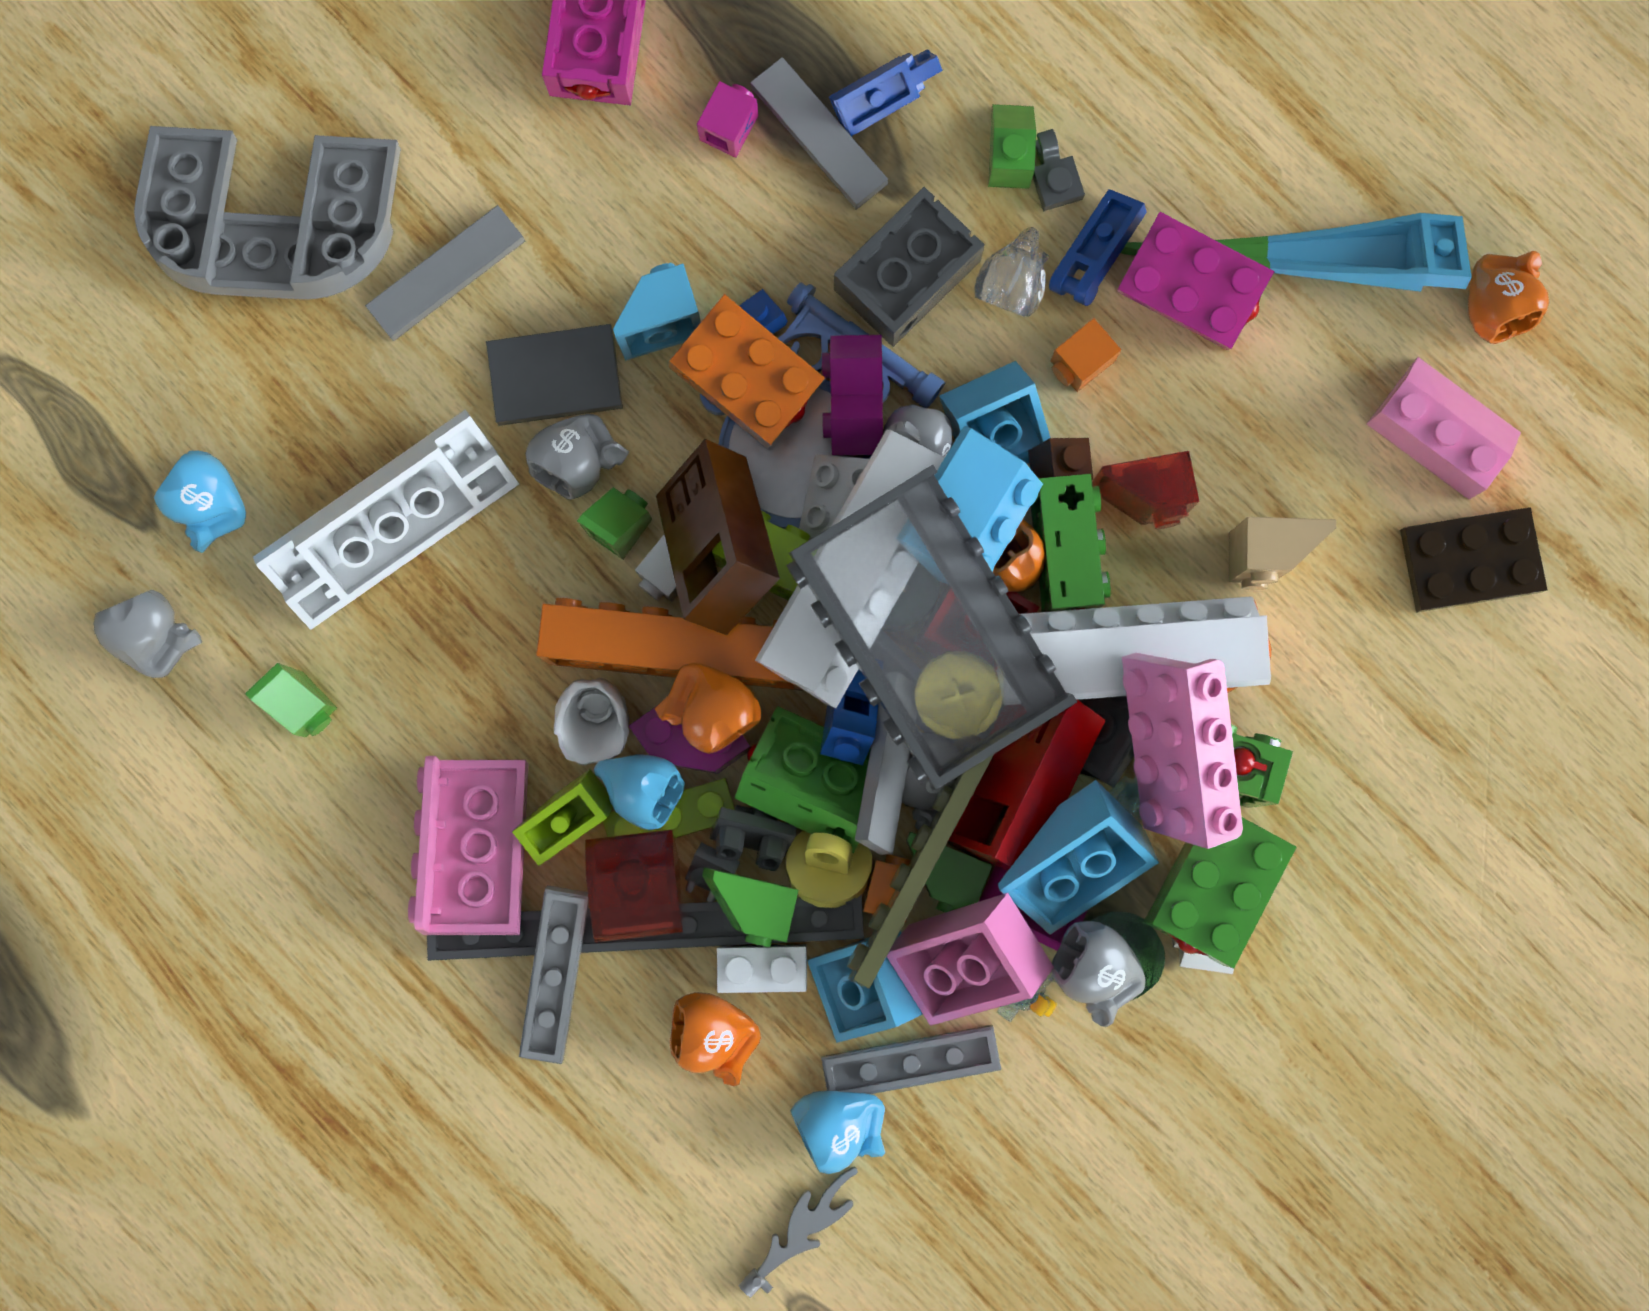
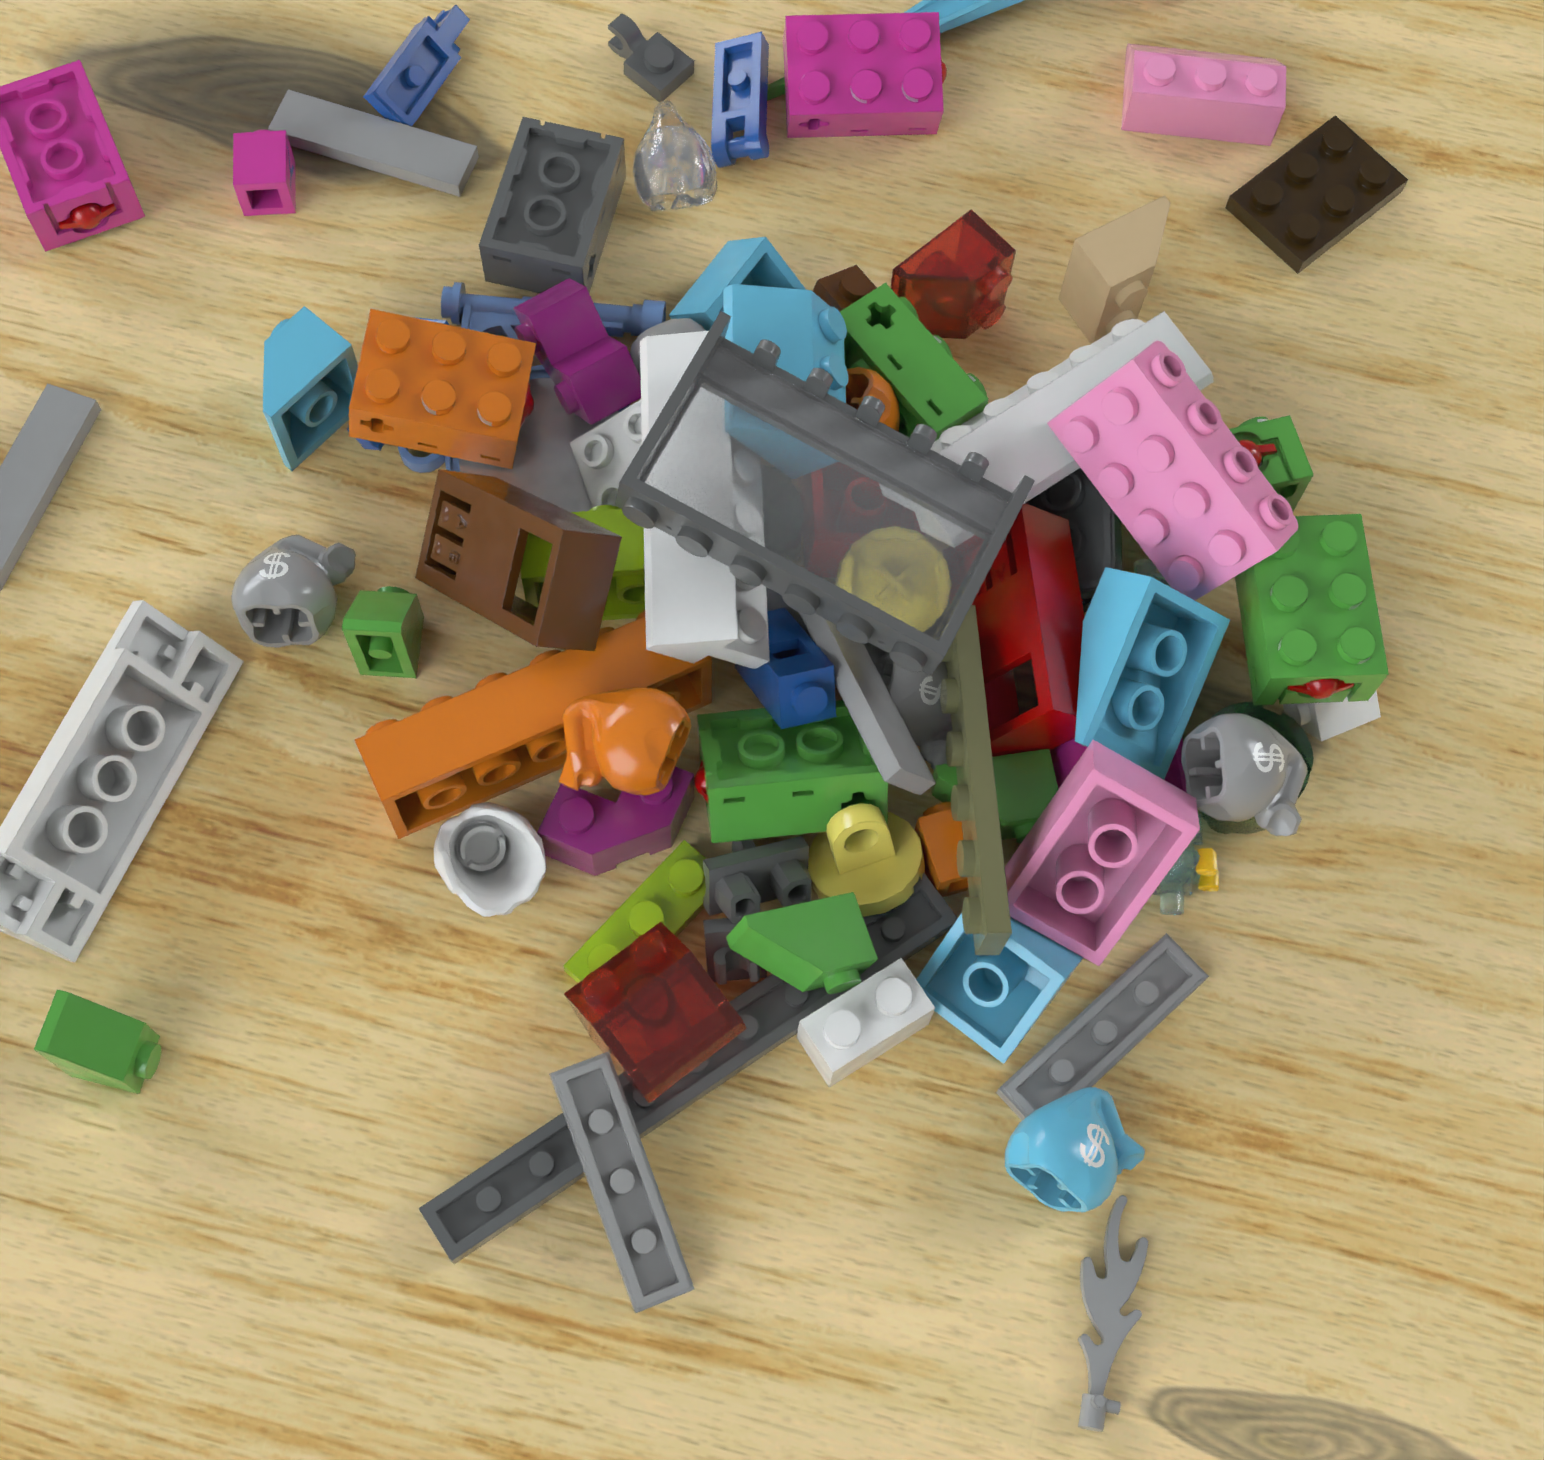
camera: 40 degrees left, 15 degrees down
bright pink bracket [408,756,529,935] -> none
dark grey tile [486,324,623,426] -> none
lime slope [512,769,613,866] -> none
medium azure piece [594,754,685,830] -> none
white brick [635,535,678,602] -> none
orange piece [670,992,761,1086] -> none
bright green slope [988,104,1036,189] -> none
orange brick [1050,318,1121,392] -> none

